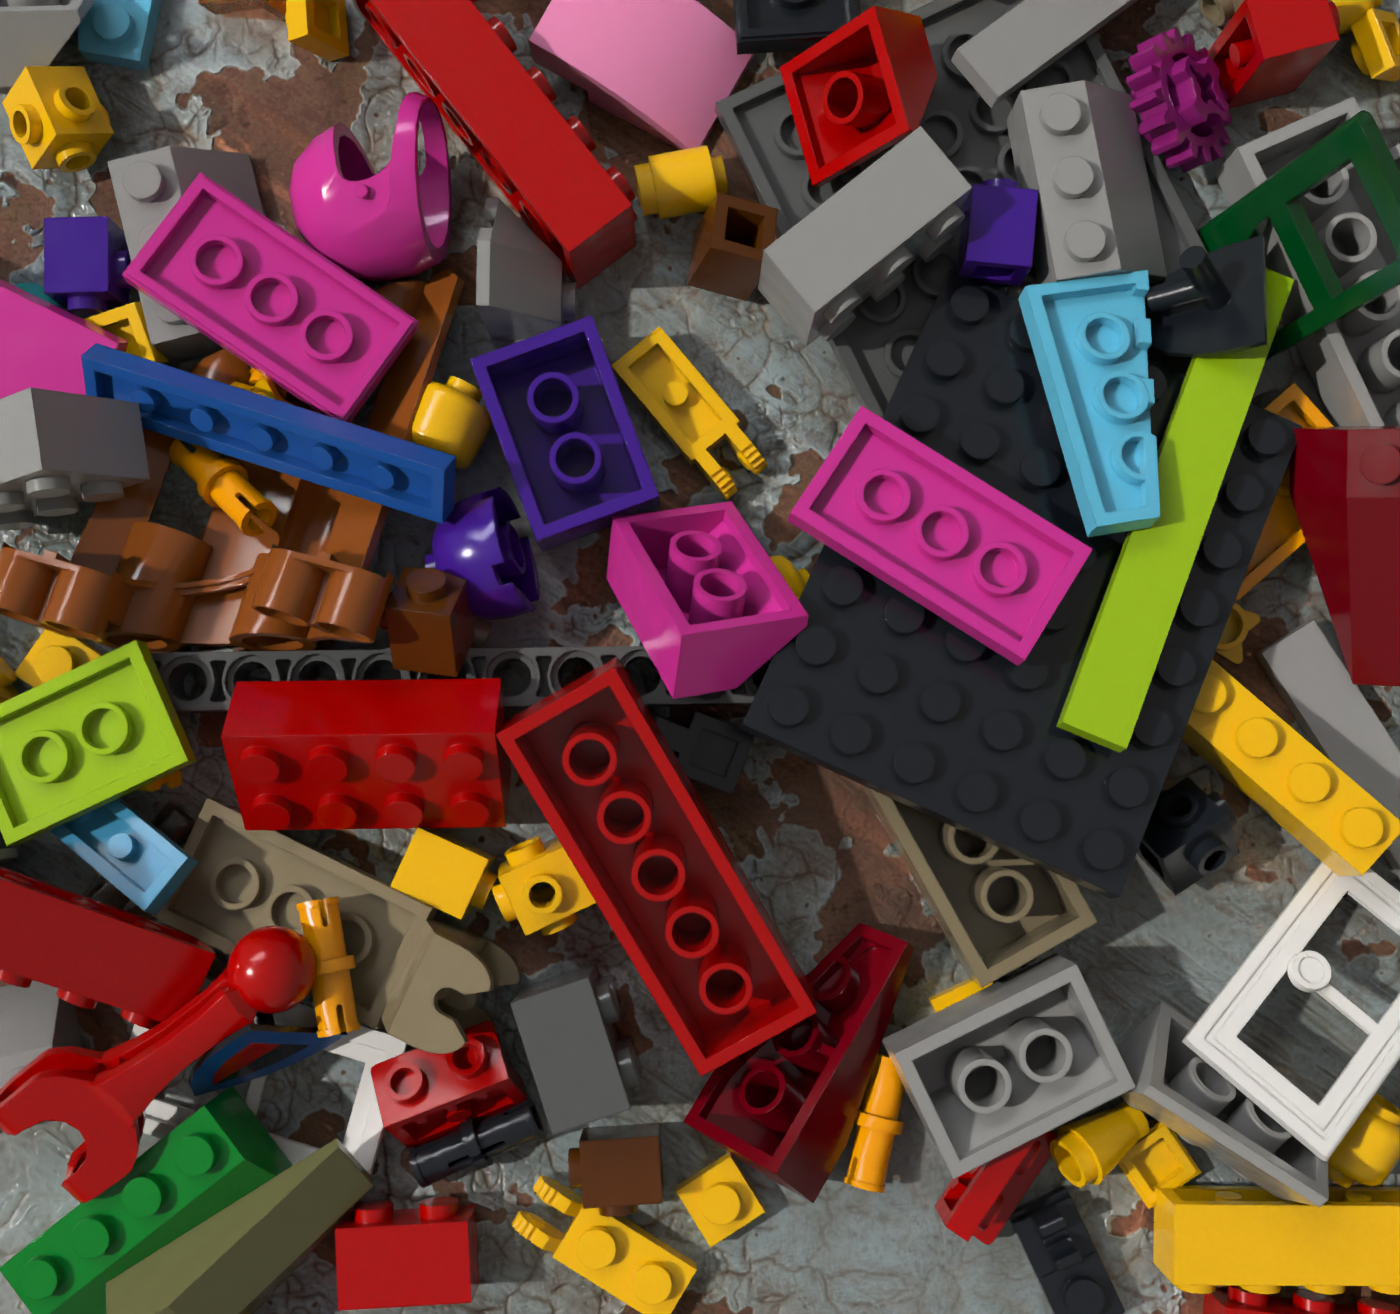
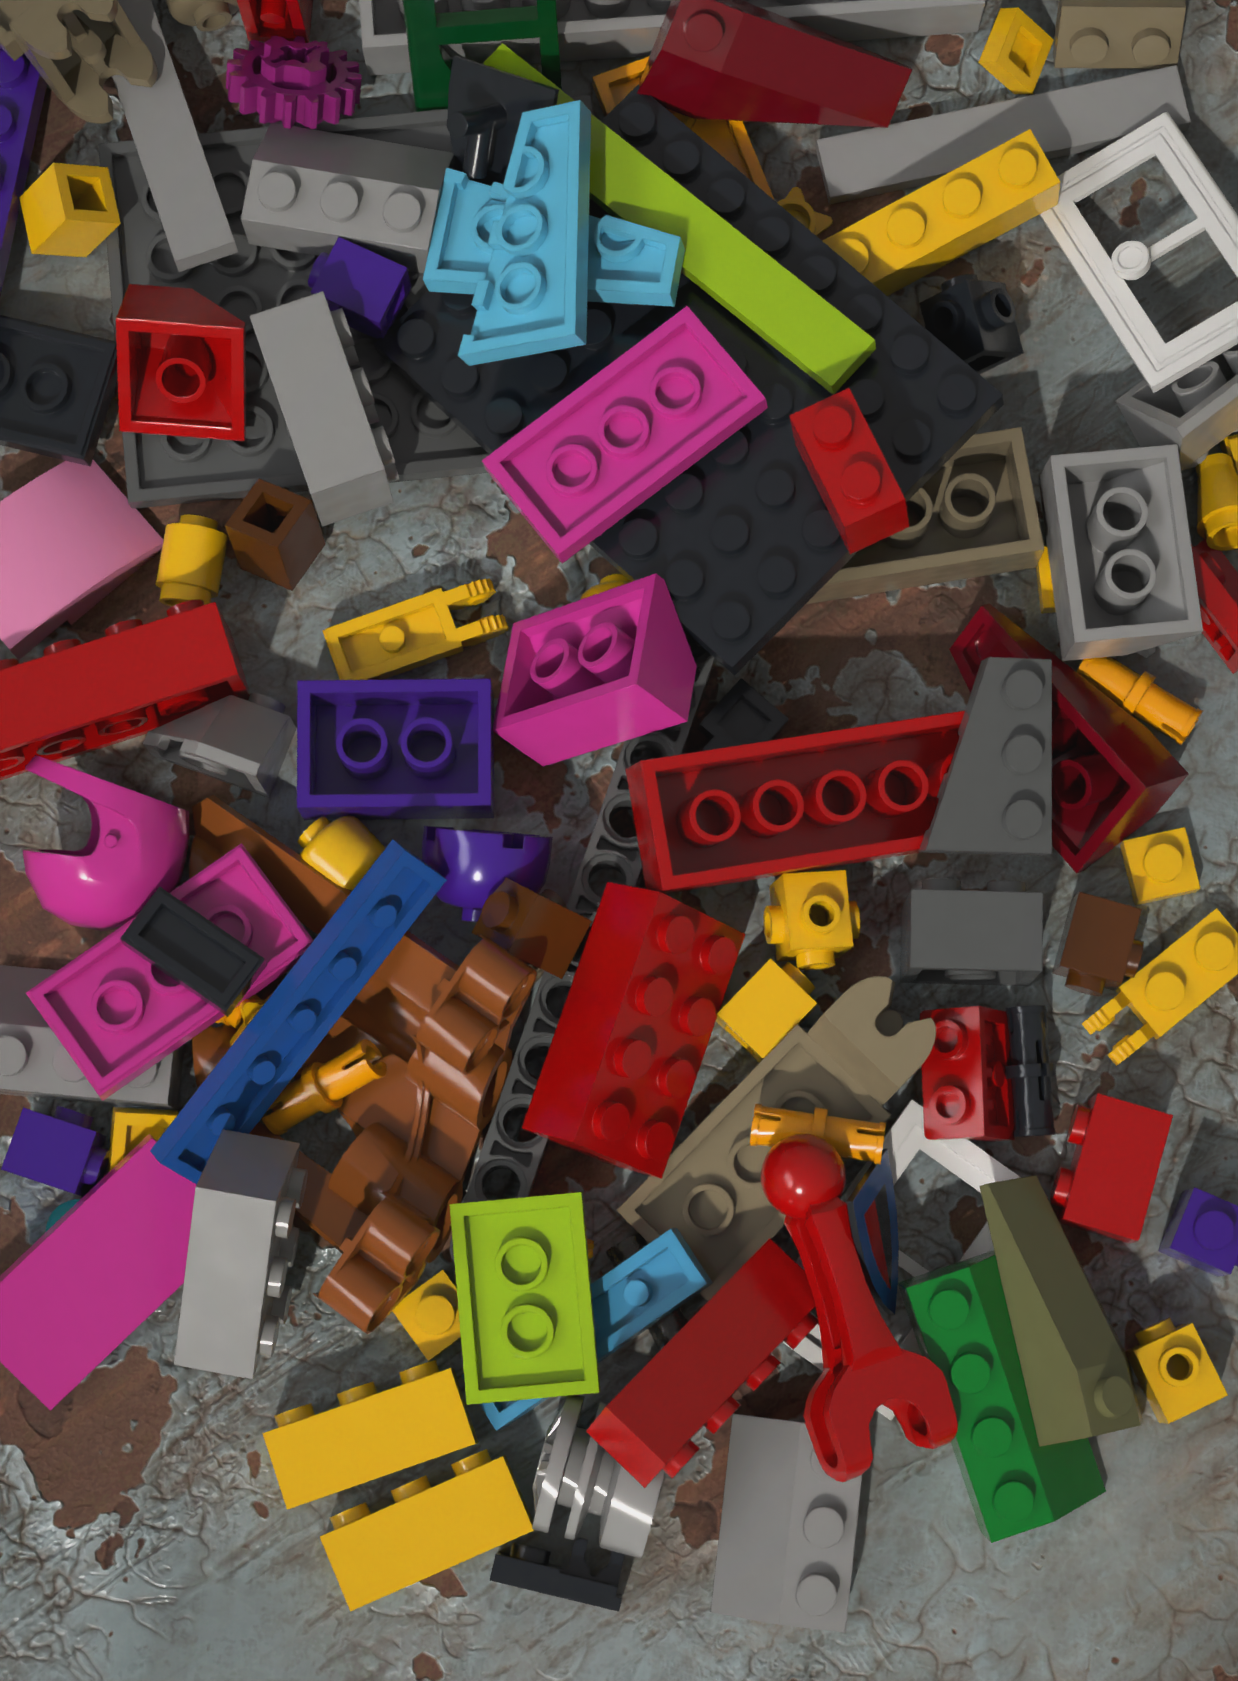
camera: 65 degrees left, 5 degrees down
none -> black tile [120,886,267,1017]
none -> medium azure wing [458,100,591,366]
none -> red brick [789,388,909,554]
none -> dark grey wing [919,657,1052,856]

